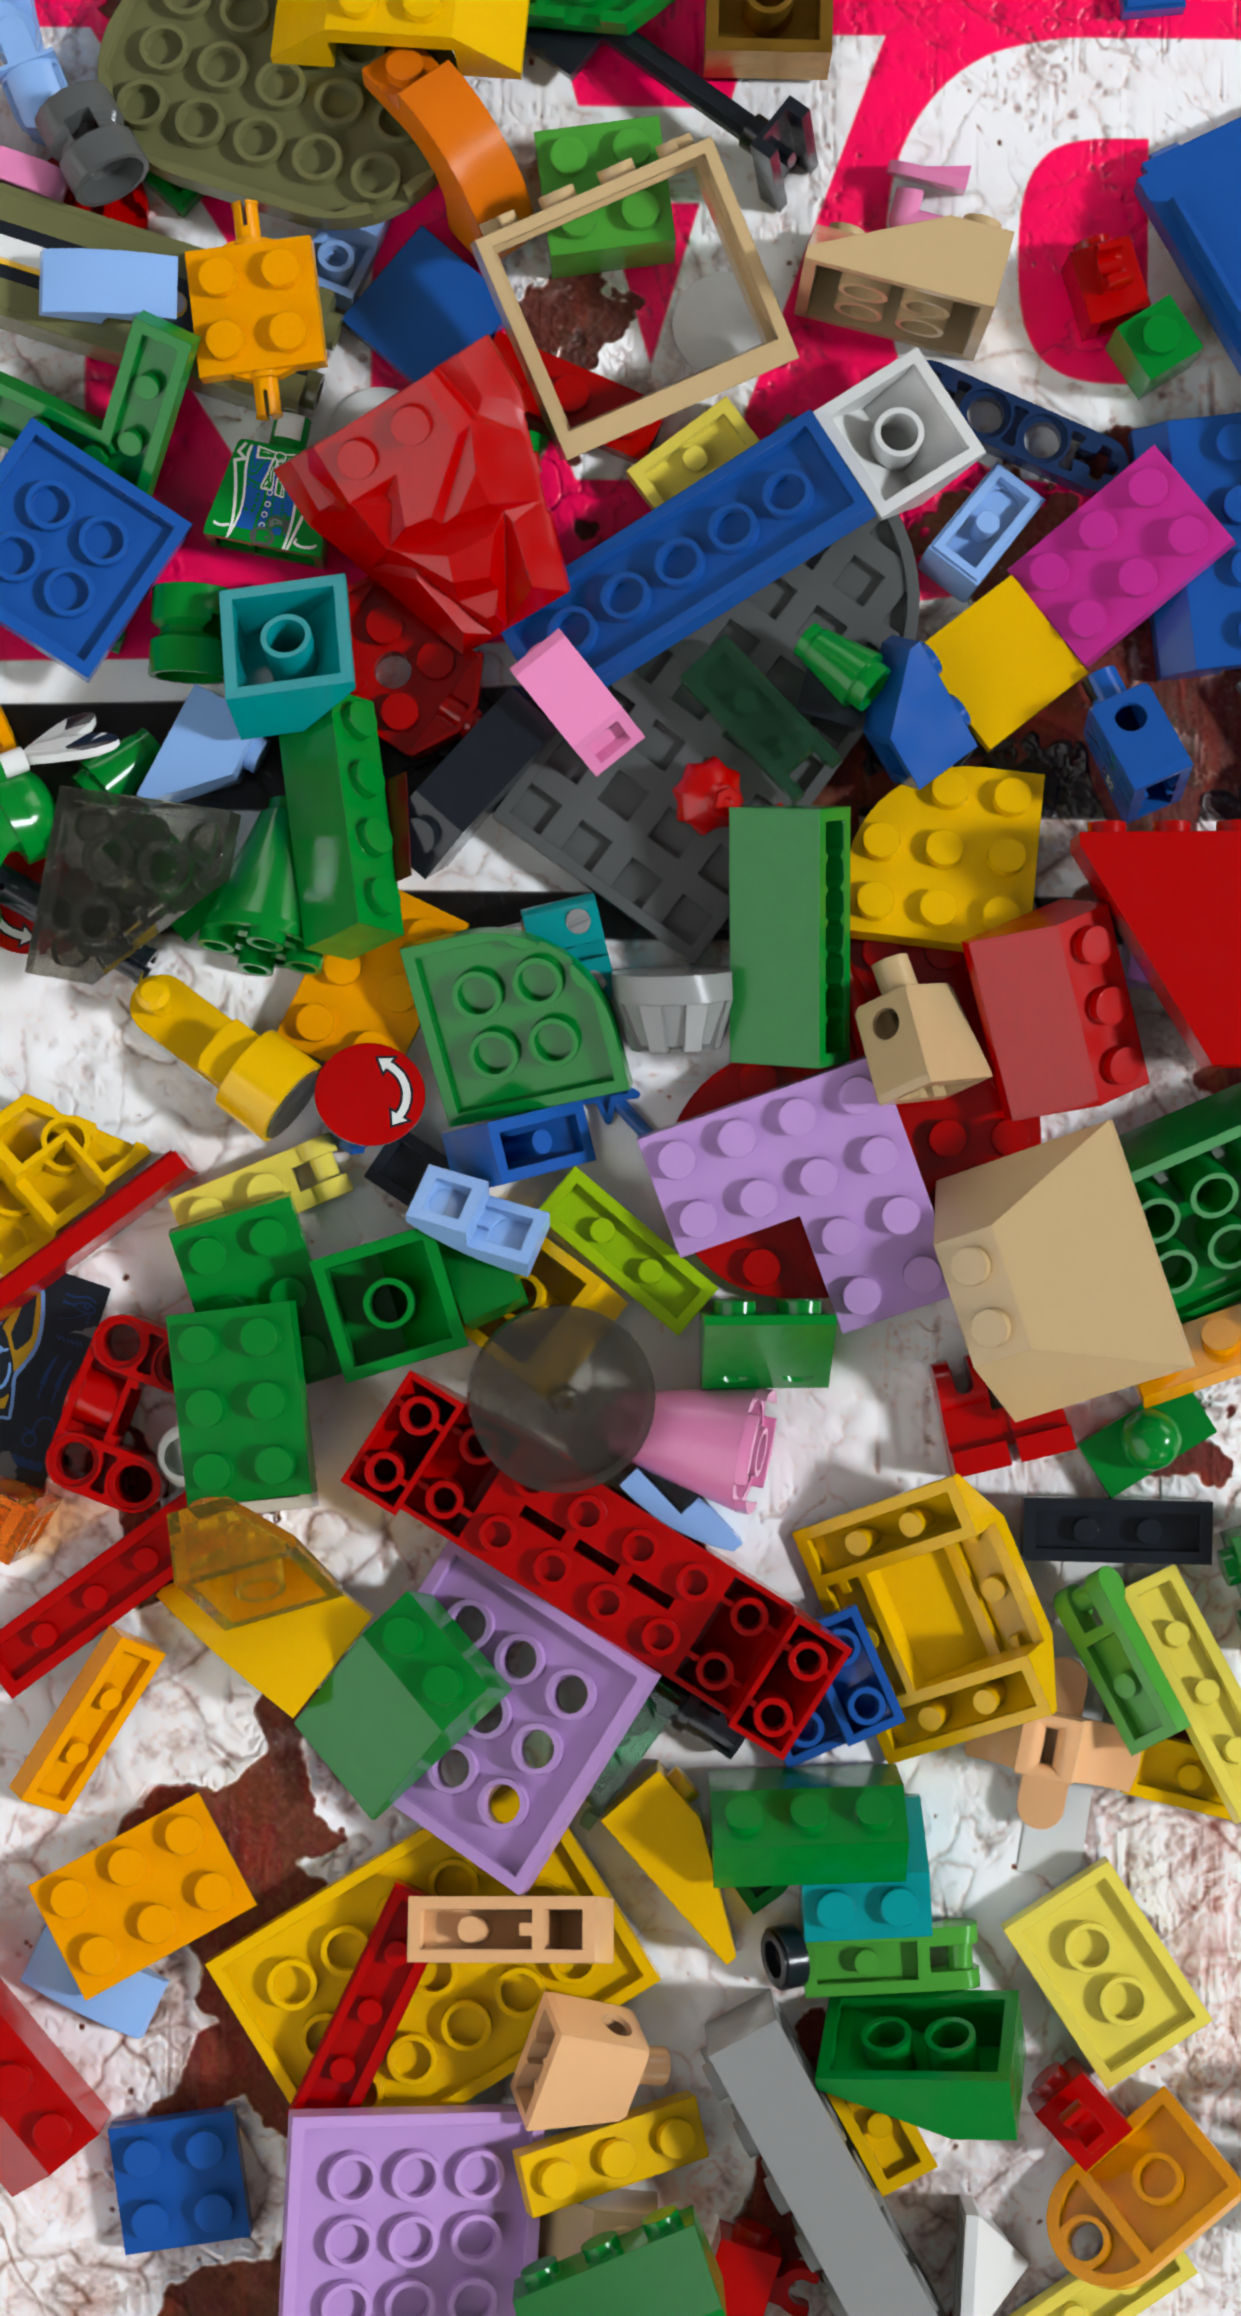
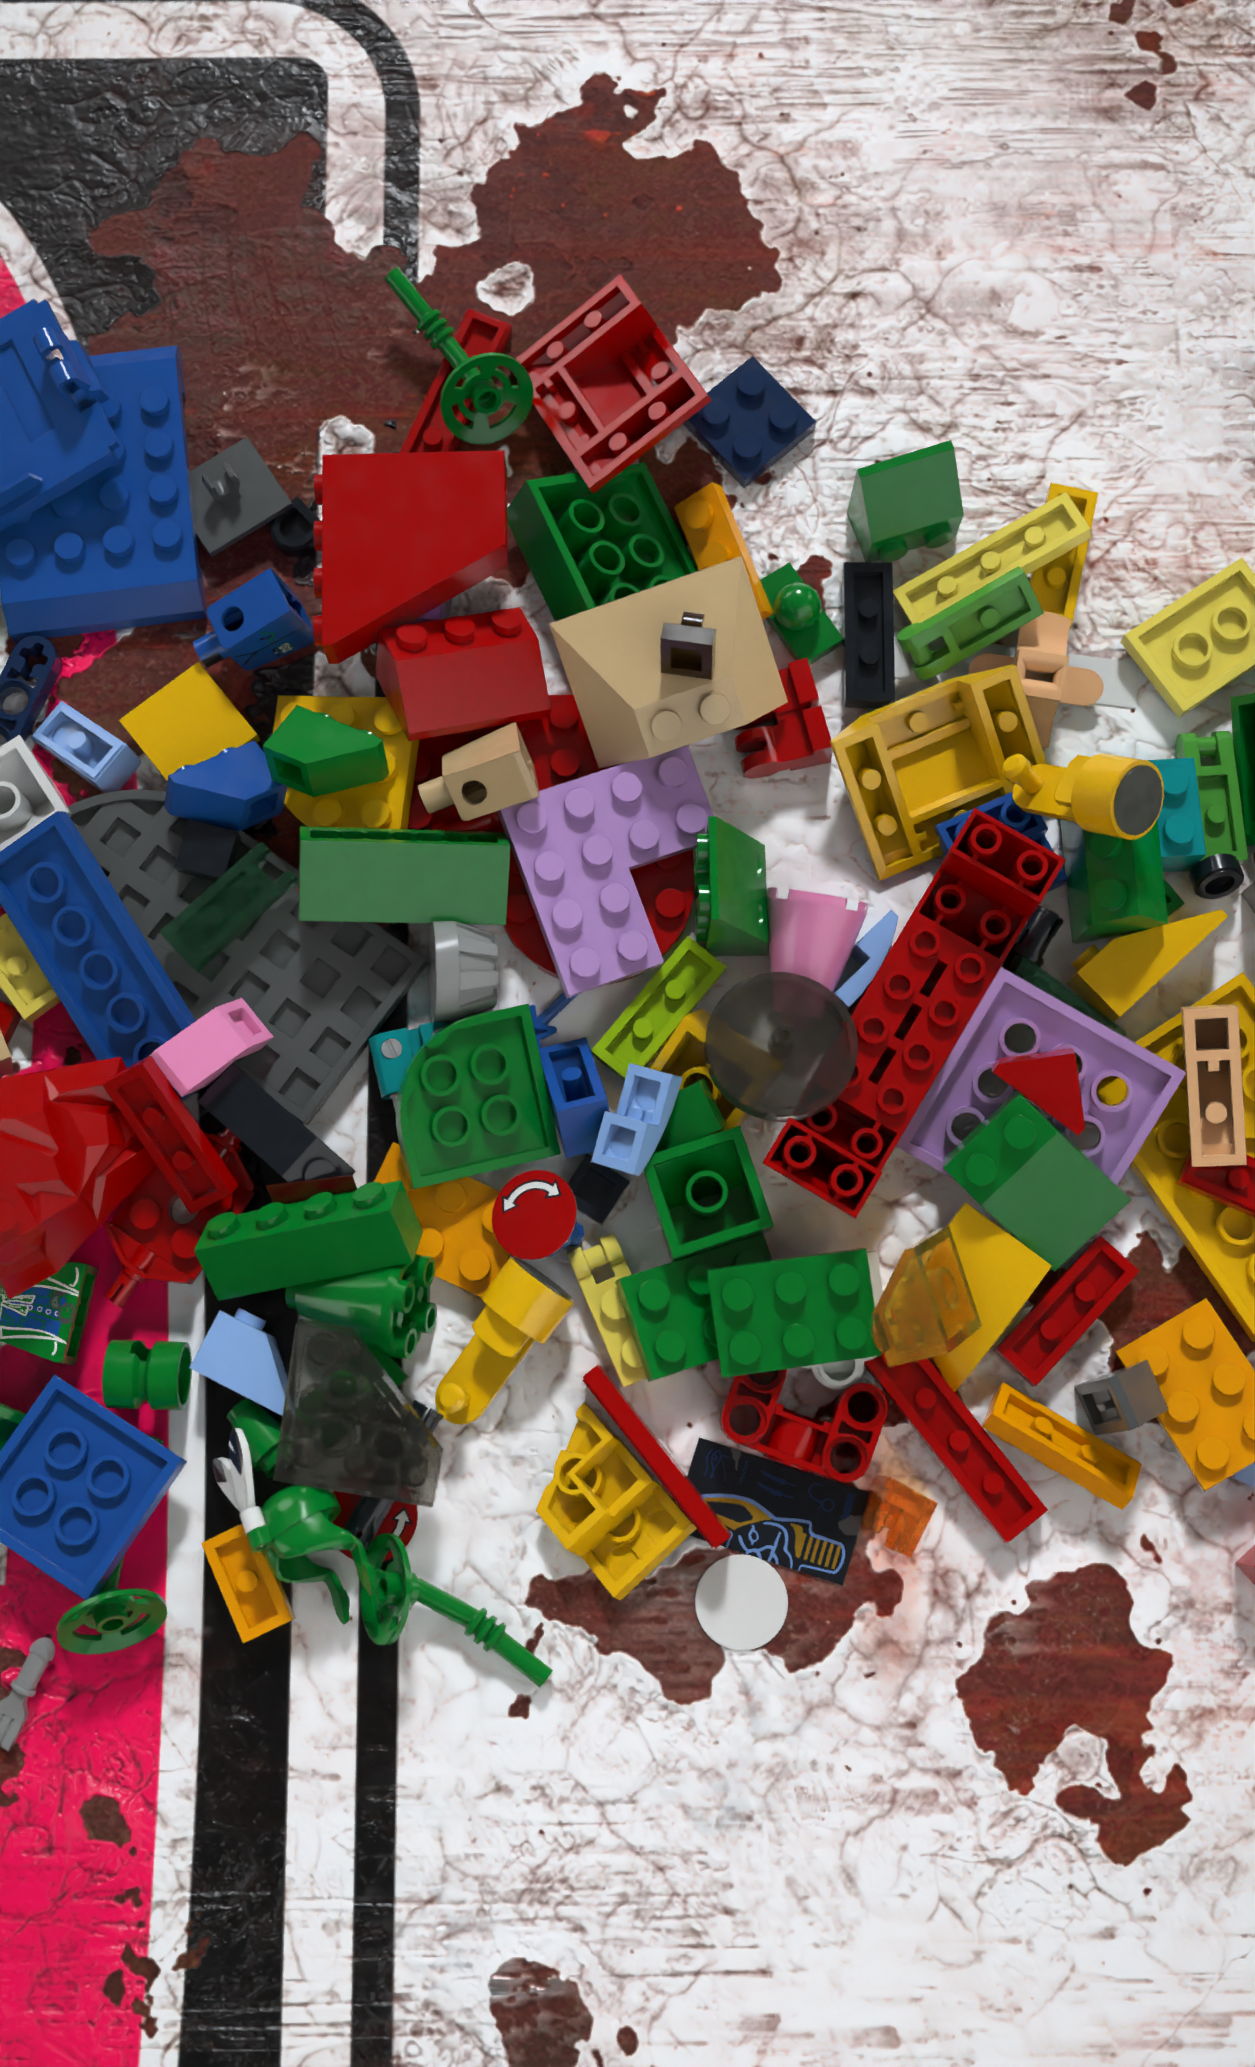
camera: 90 degrees left, 10 degrees down
teal slope [219,573,356,740] -> none
red piece [672,755,745,836] -> none
green cone [794,623,891,711] -> none
dark pink plate [1007,444,1236,668] -> none
none -> red plate [102,1055,239,1214]
none -> green slope [263,705,389,797]
none -> dark brown tile [660,612,716,680]
none -> red slope [992,1048,1086,1136]
none -> red plate [993,1235,1140,1387]
none -> yellow piece [1001,753,1164,840]
none -> dark grey slope [1074,1360,1169,1436]

